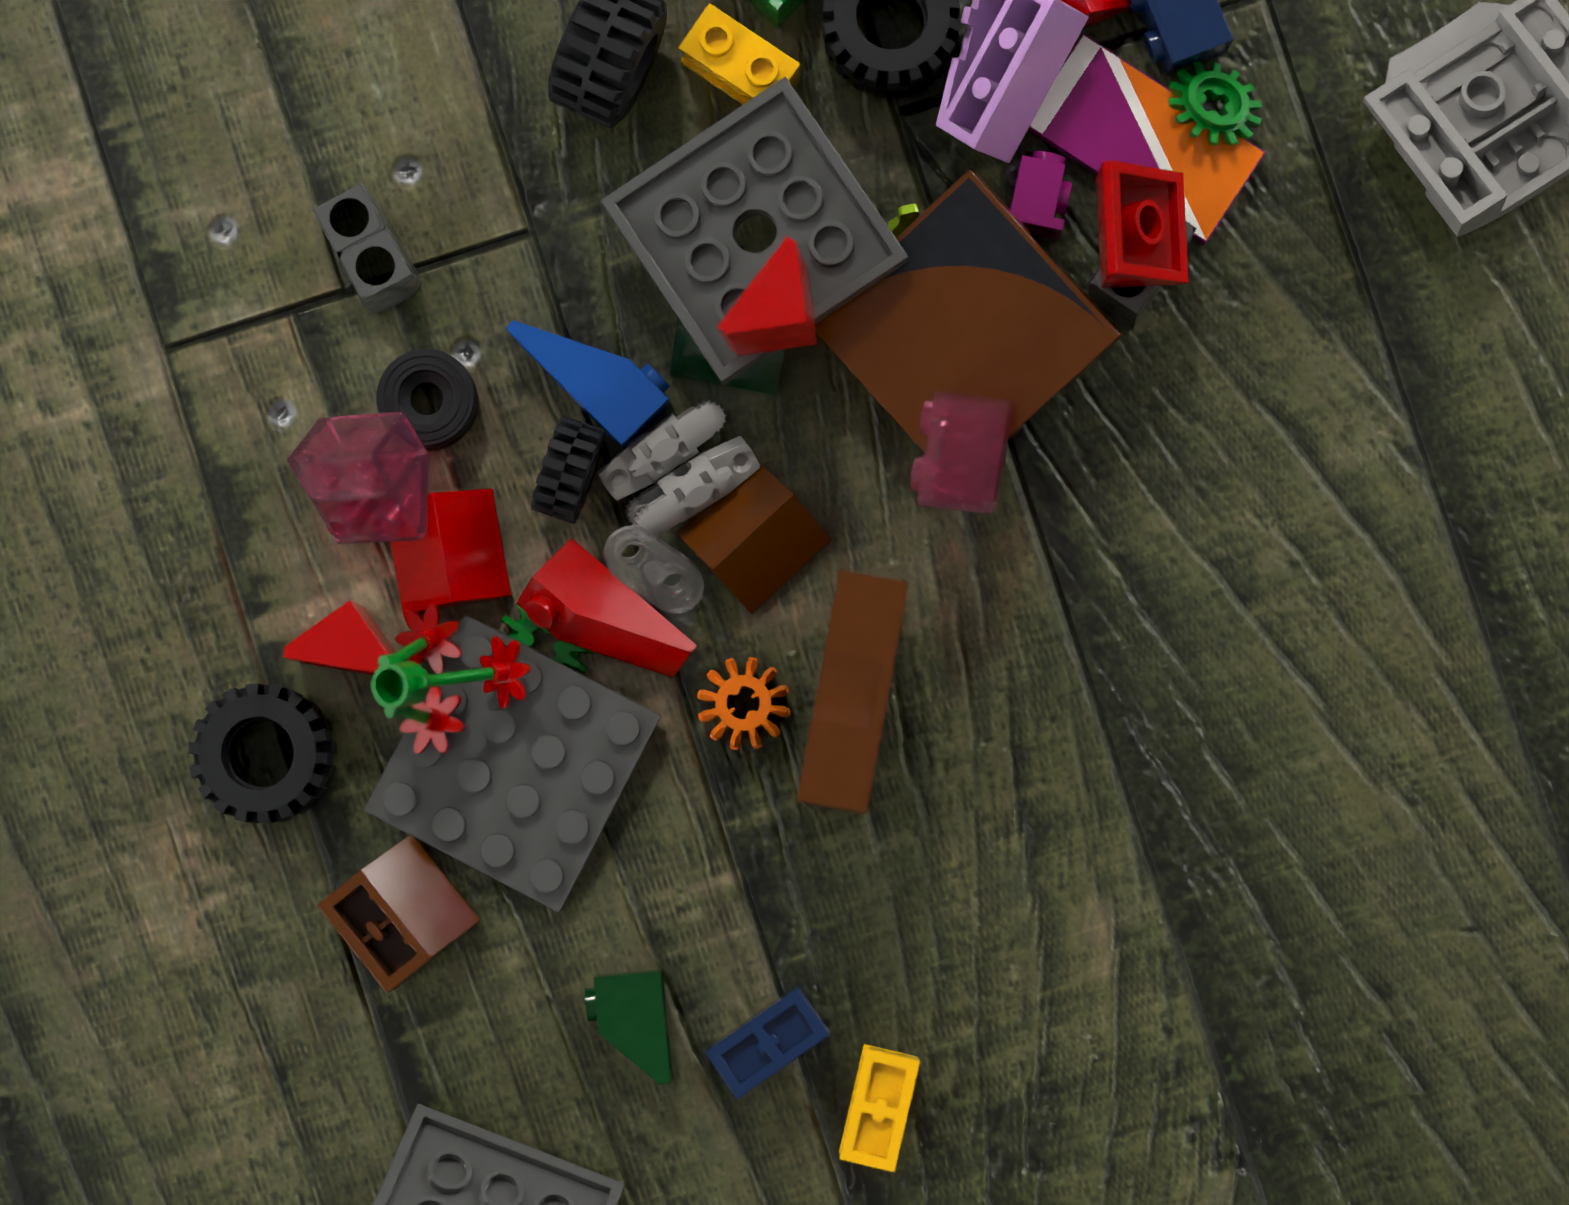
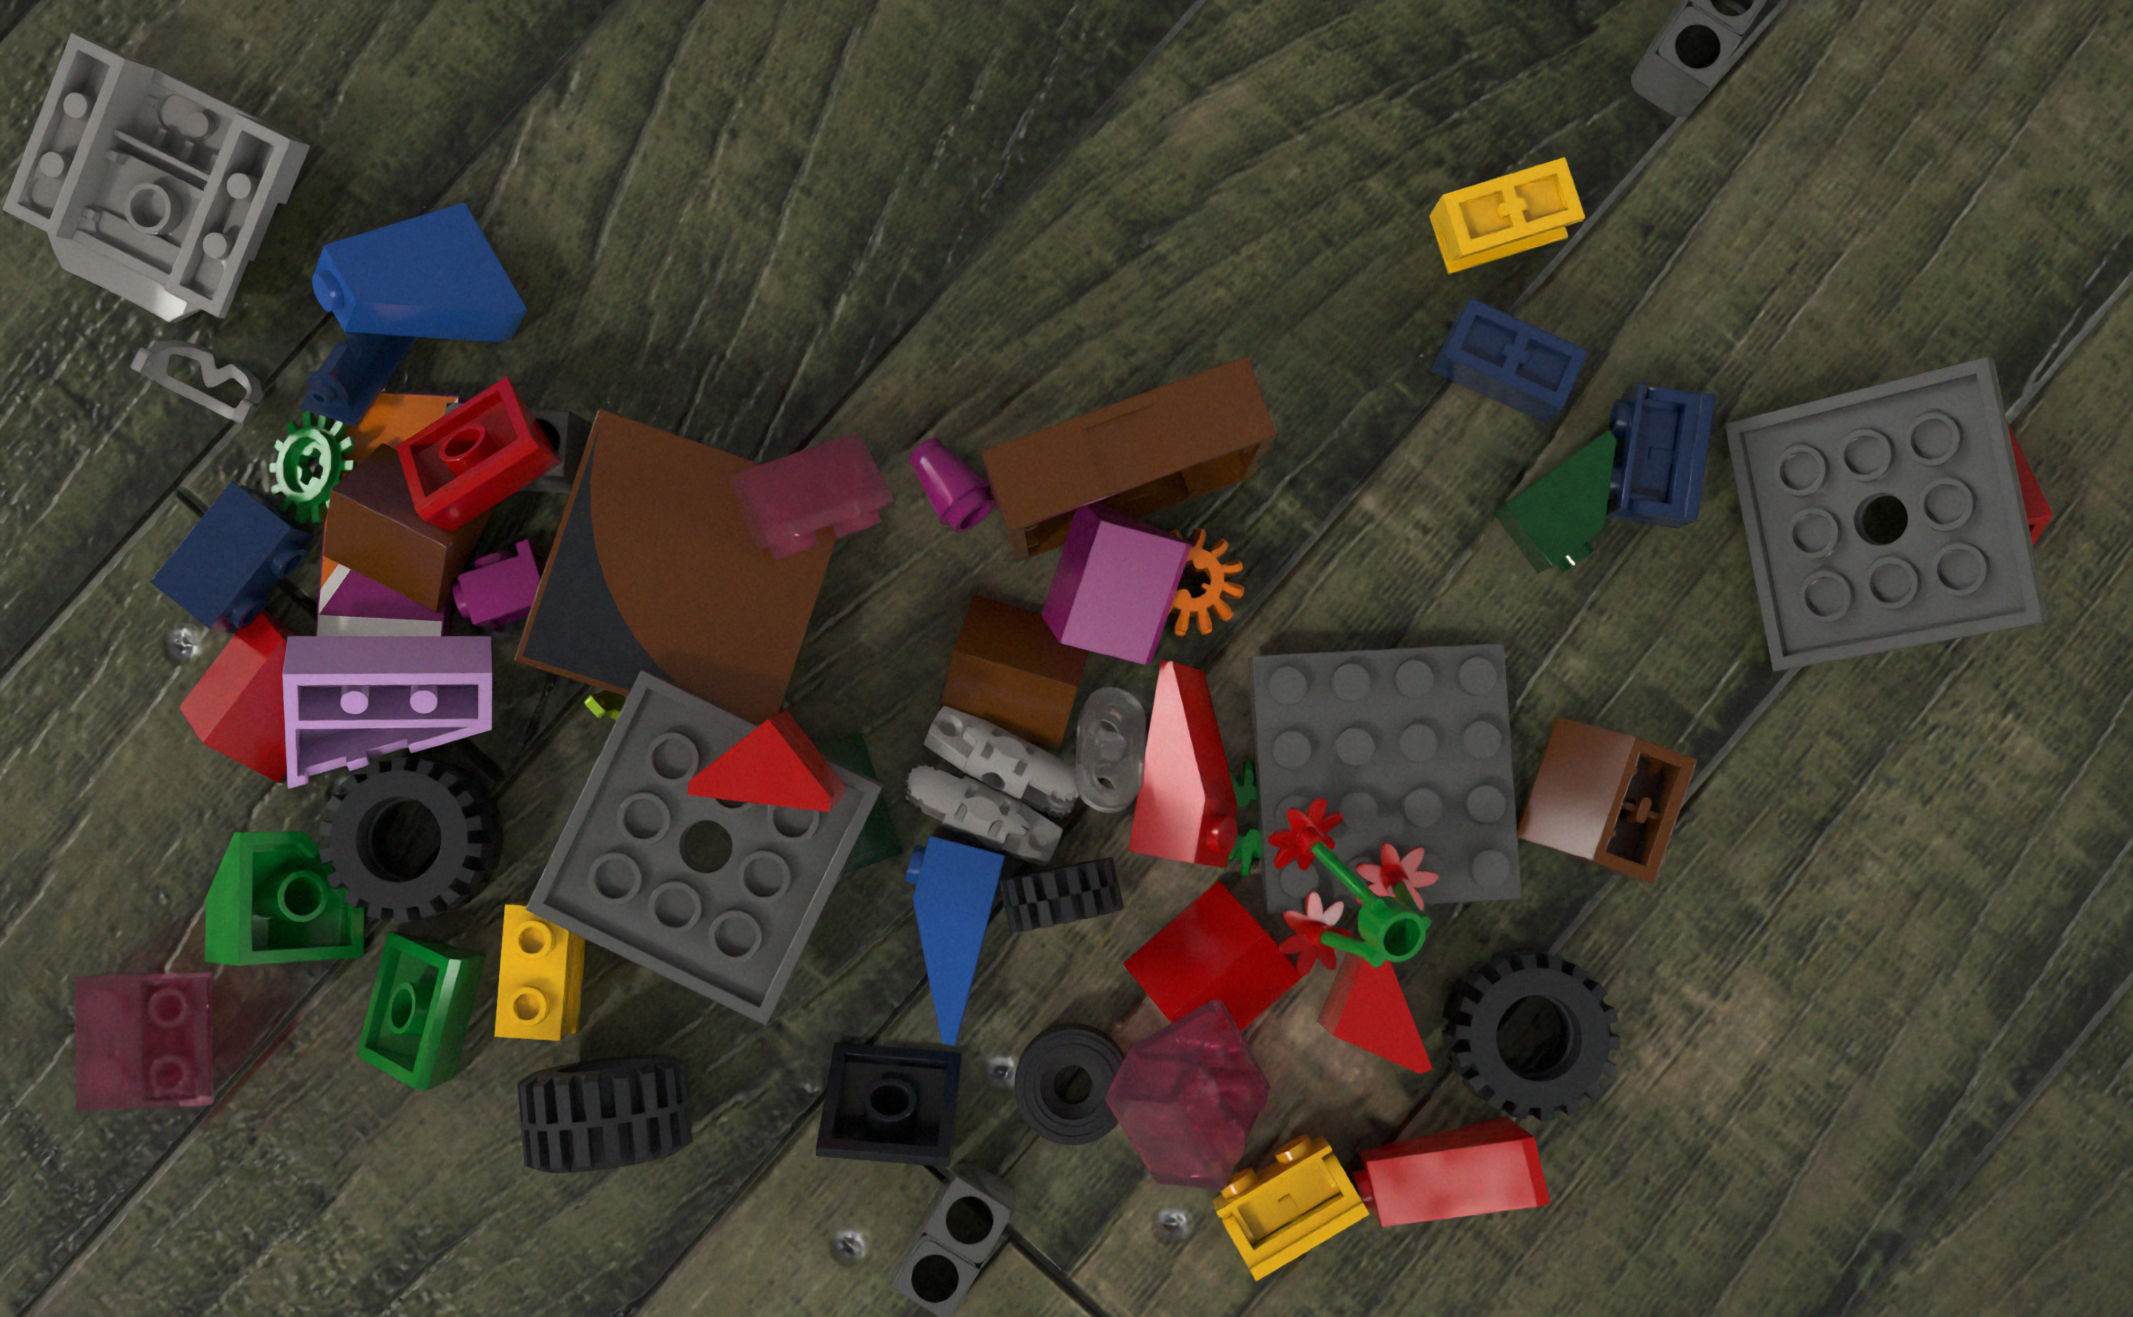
camera: 125 degrees left, 0 degrees up
none -> light grey helmet [131,340,264,425]
none -> dark blue hinge [300,332,419,427]
none -> blue slope [312,202,527,343]
none -> reddish brown slope [323,443,496,613]
none -> black slope [816,1042,962,1167]
none -> magenta cone [908,437,996,533]
none -> magenta slope [1042,502,1192,665]
none -> yellow hinge [1212,1135,1369,1281]
none -> slope [1352,1117,1550,1227]
none -> dark blue hinge [1606,382,1715,529]

